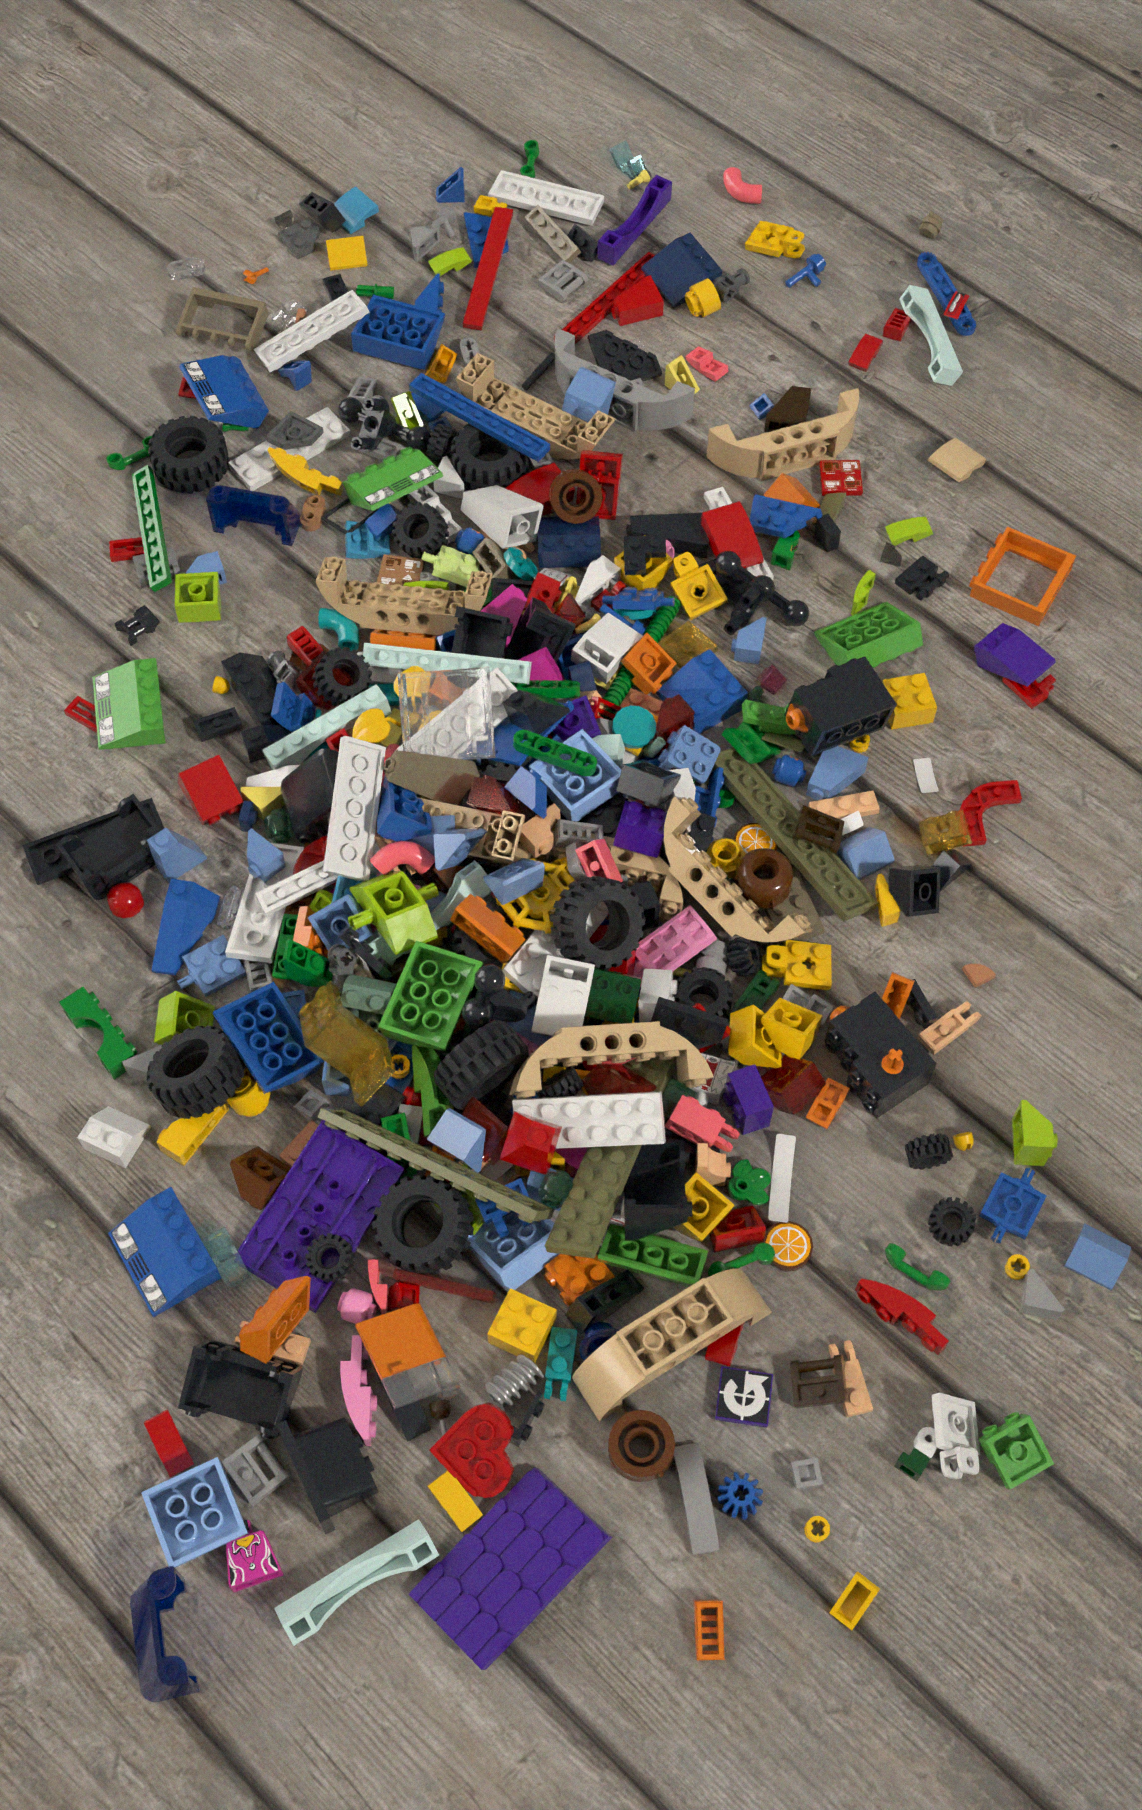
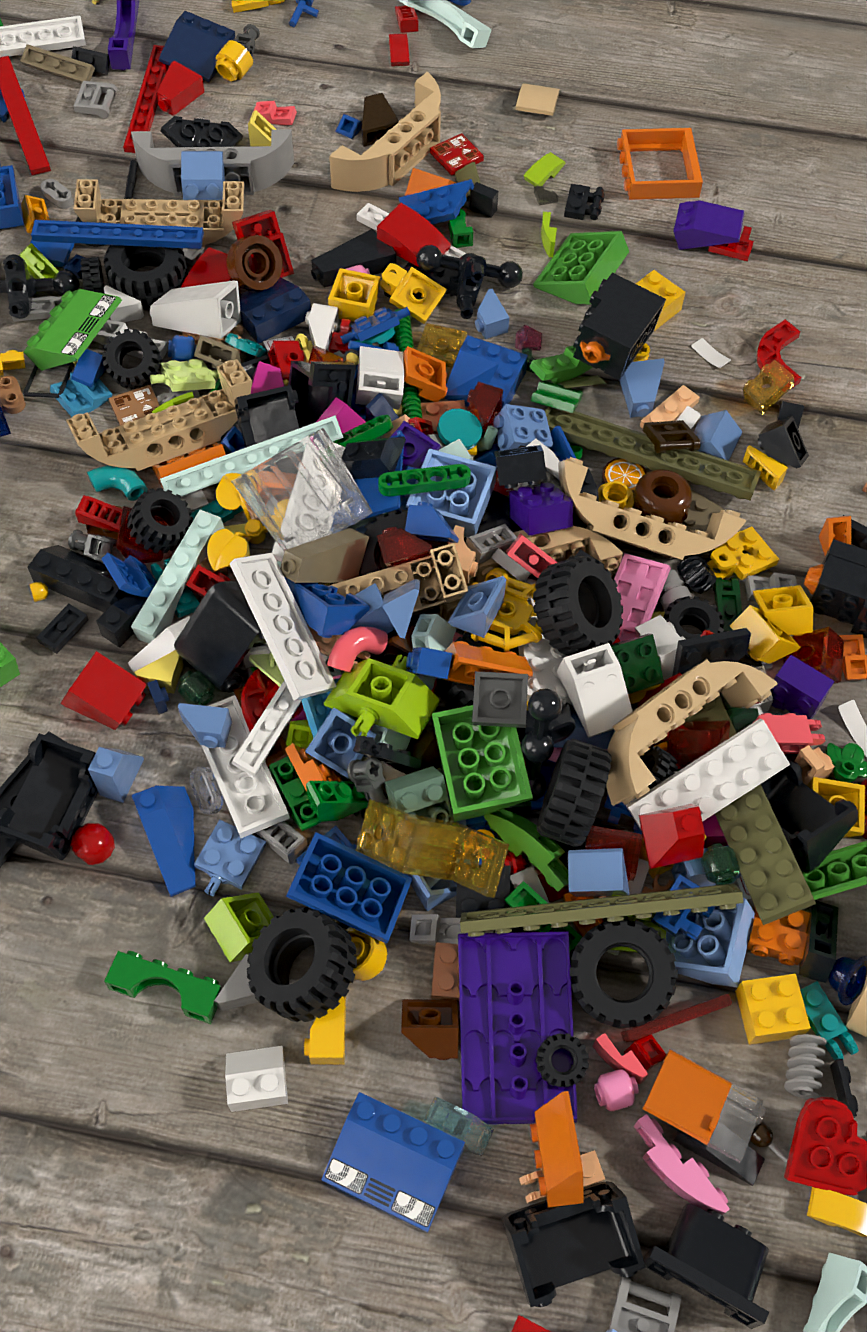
camera: 35 degrees left, 0 degrees up
black plate [623,535,666,575] -> none
blue head [772,755,807,787] -> none
none -> blue brick [406,647,452,679]
none -> dark grey plate [472,671,528,728]

